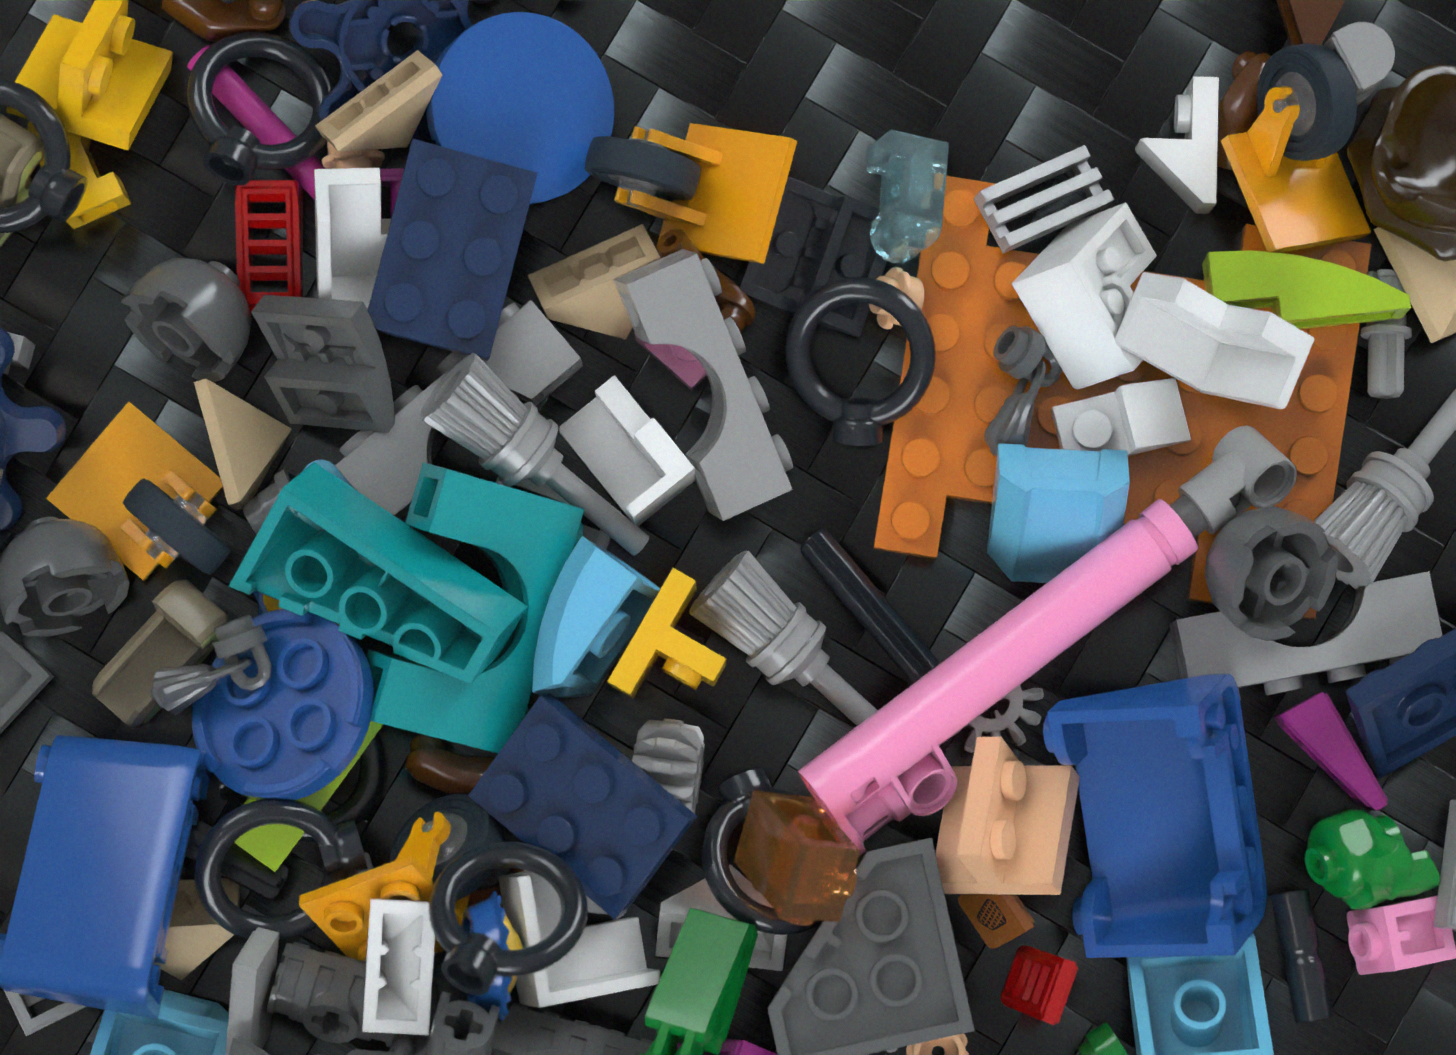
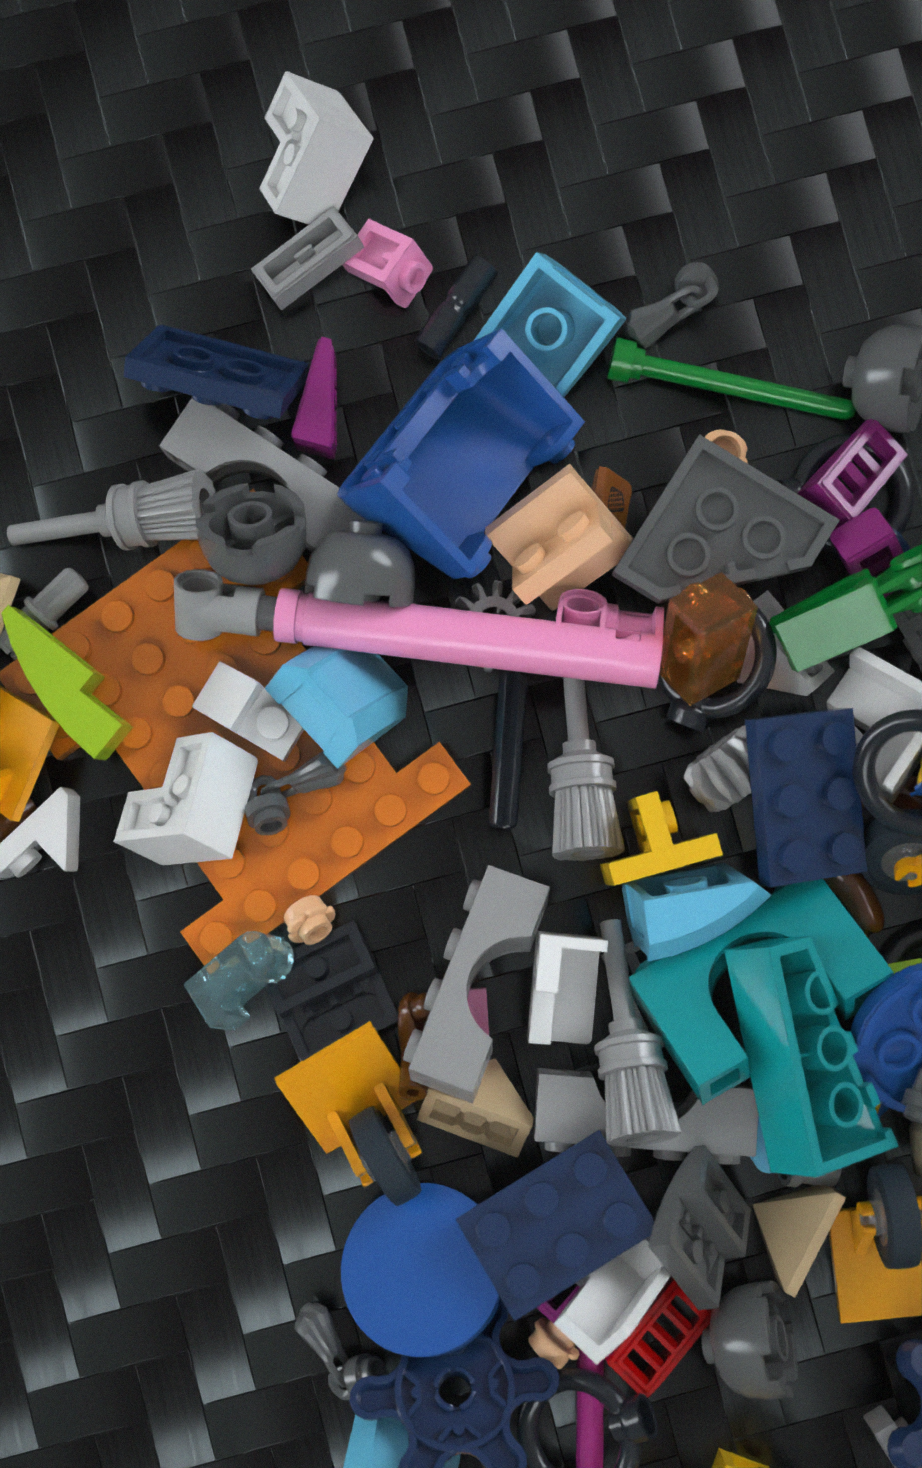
camera: 130 degrees left, 0 degrees up
tan slope [315,50,442,151] -> none
black piece [785,277,936,446] -> none
tile [973,145,1115,254] -> none
red slope [1000,945,1078,1025] -> none
white panel [1115,272,1315,409] -> none
green head [1305,809,1440,910] -> none
none -> dark grey cylinder [305,519,415,607]

